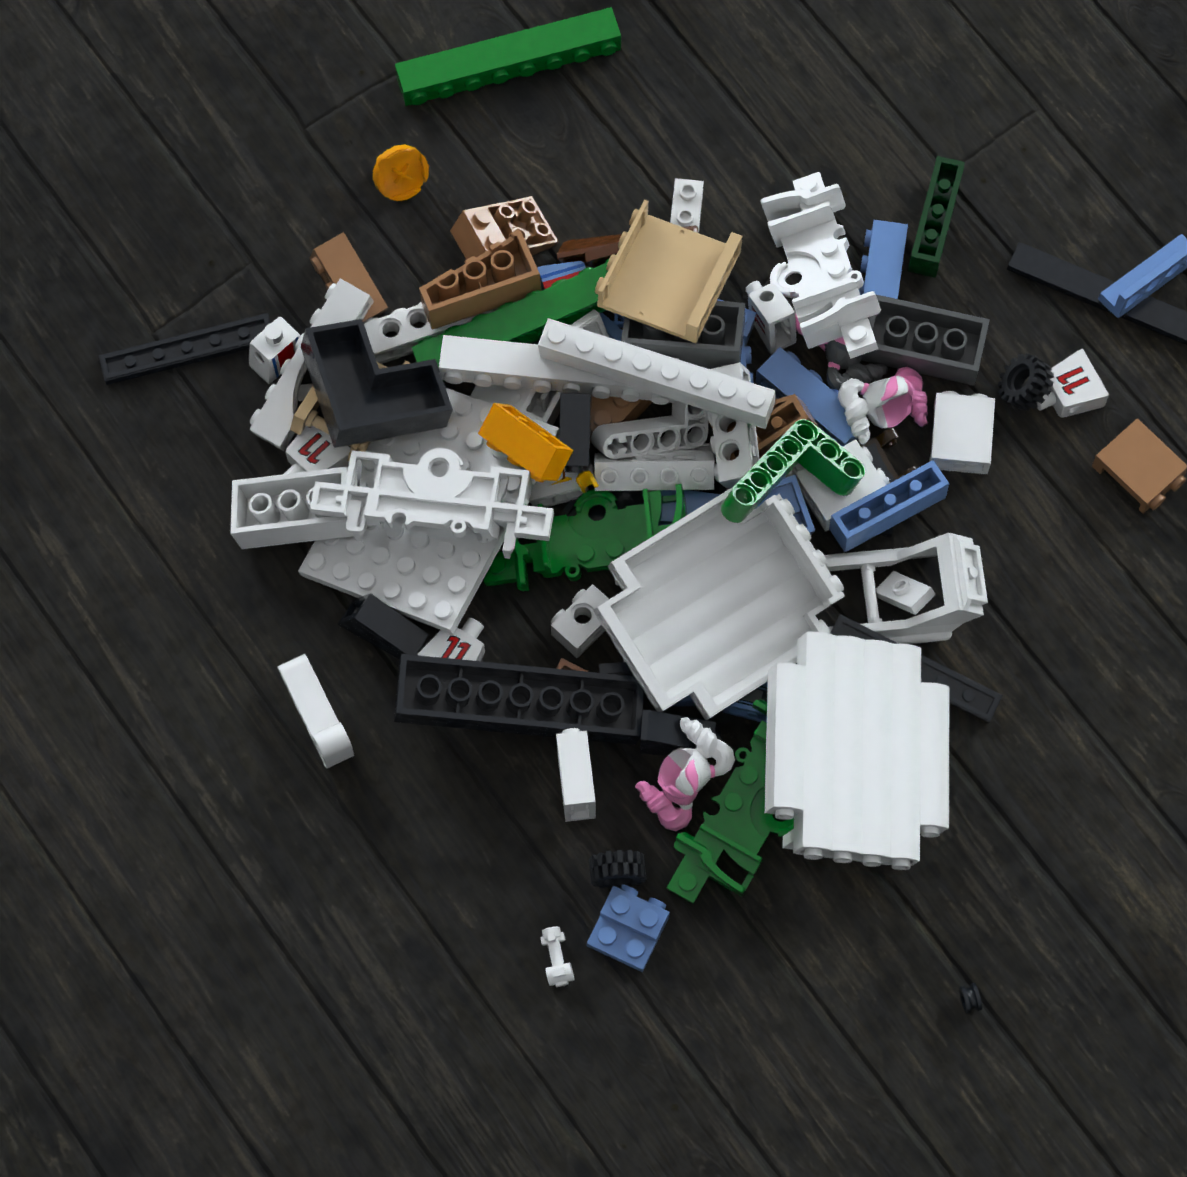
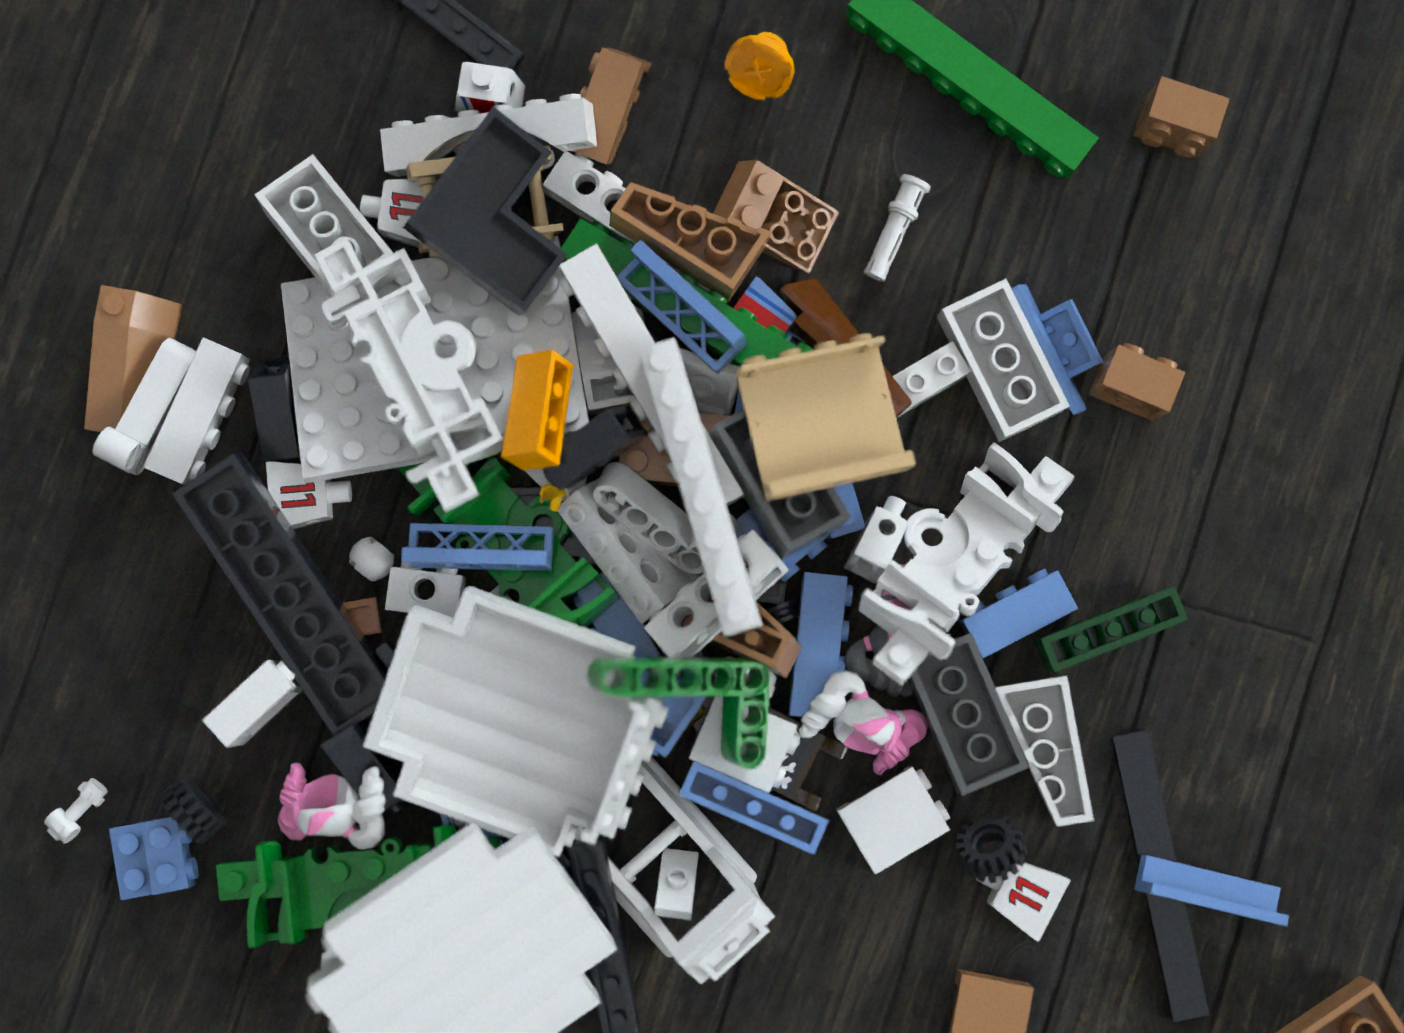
camera: 50 degrees right, 15 degrees up
none -> medium nougat wedge [84,285,182,432]
none -> white brick [144,338,250,485]
none -> white piece [349,537,394,581]
none -> medium blue fence [401,523,554,571]
none -> medium blue fence [617,240,748,375]
none -> white pin [864,174,931,282]
none -> white brick [937,279,1070,442]
none -> white wedge [995,676,1094,826]
none -> medium blue bracket [1012,284,1103,415]
none -> medium nougat brick [1088,343,1186,422]

